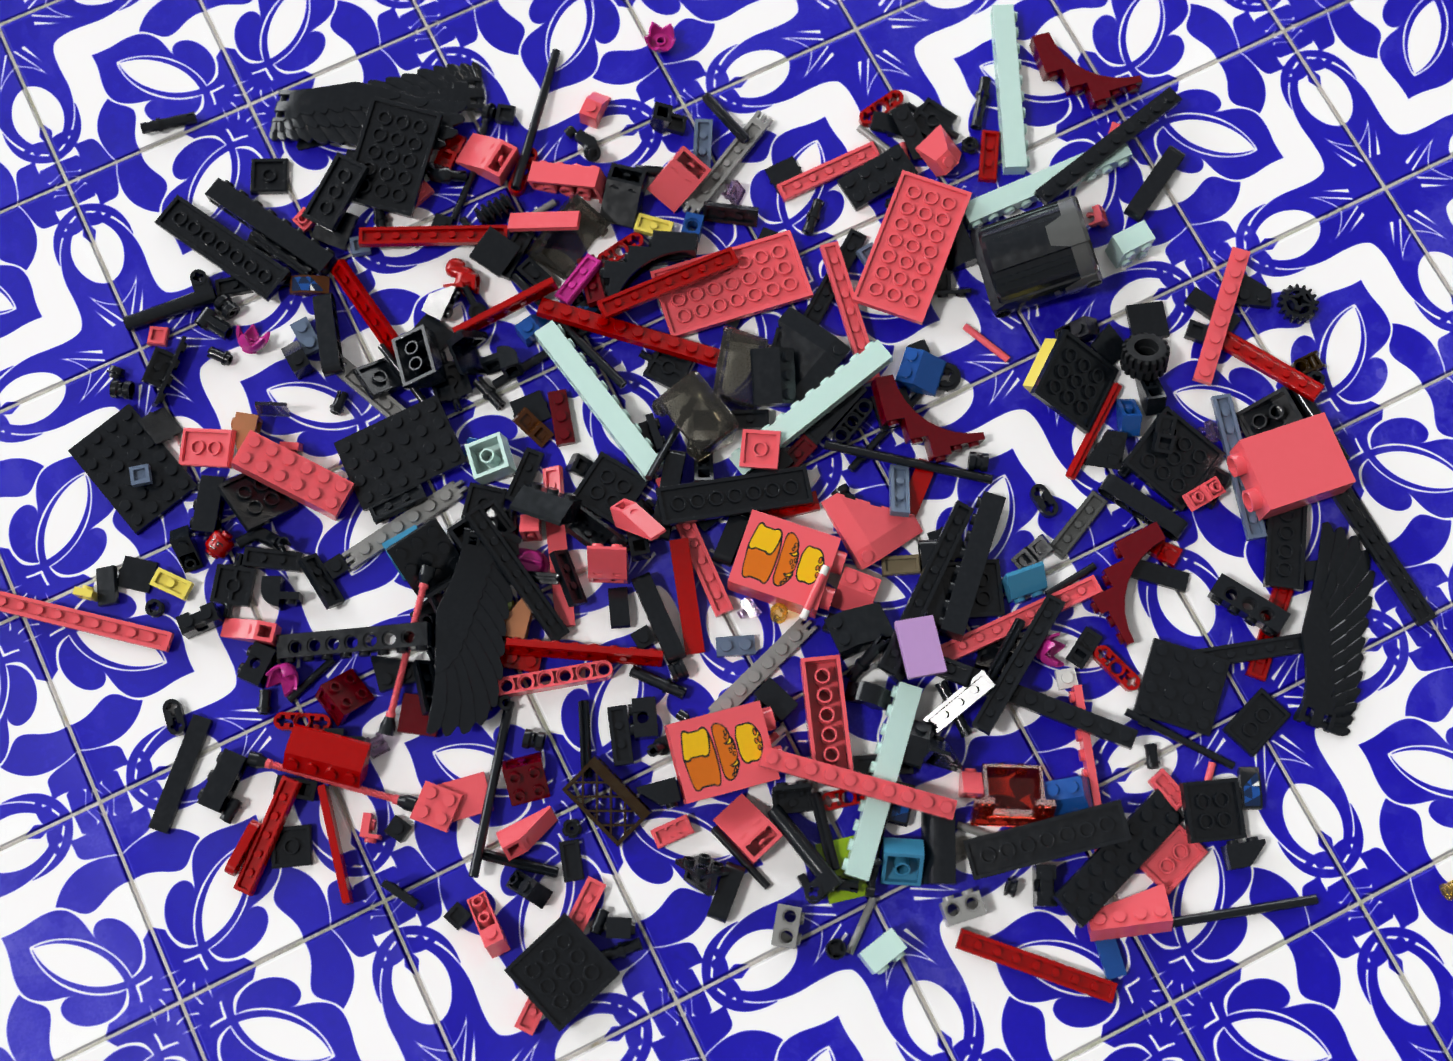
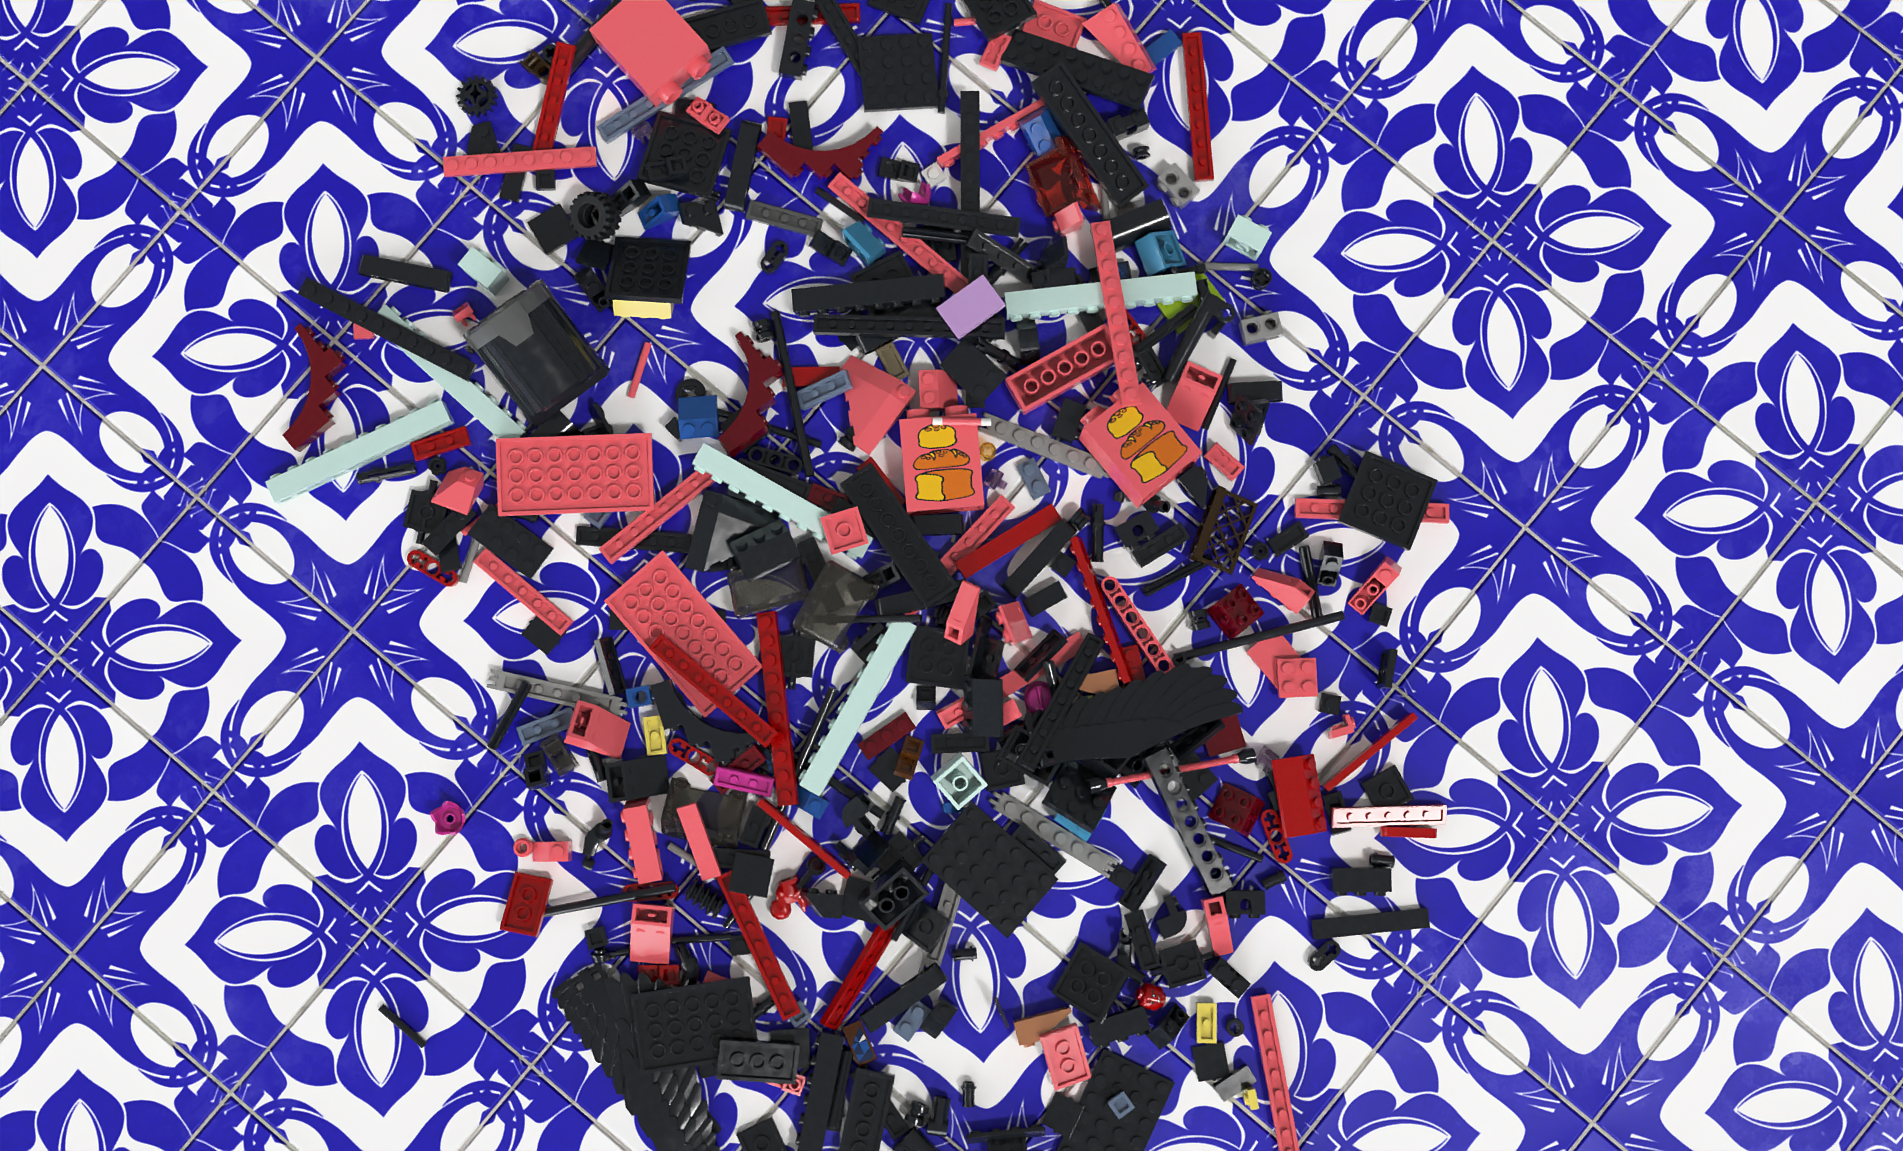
camera: 115 degrees left, 10 degrees up
coral brick [231,430,354,521] -> none
dark pink piece [236,324,270,354] -> none
hose [246,751,418,812] -> none
dark pink piece [265,663,299,697] -> none
coral tile [279,441,303,454] -> none
clear purple tile [721,180,746,205] -> none
black pin [802,198,824,236] -> none
red axle [1065,383,1122,480] -> none
red beam [1092,645,1140,692] -> none
black pin [1144,743,1161,769] -> none
black slope [1236,386,1305,438] -> none
none -> red tile [499,872,554,938]
none -> coral plate [513,838,533,857]
none -> clear smoke brick [540,733,580,777]

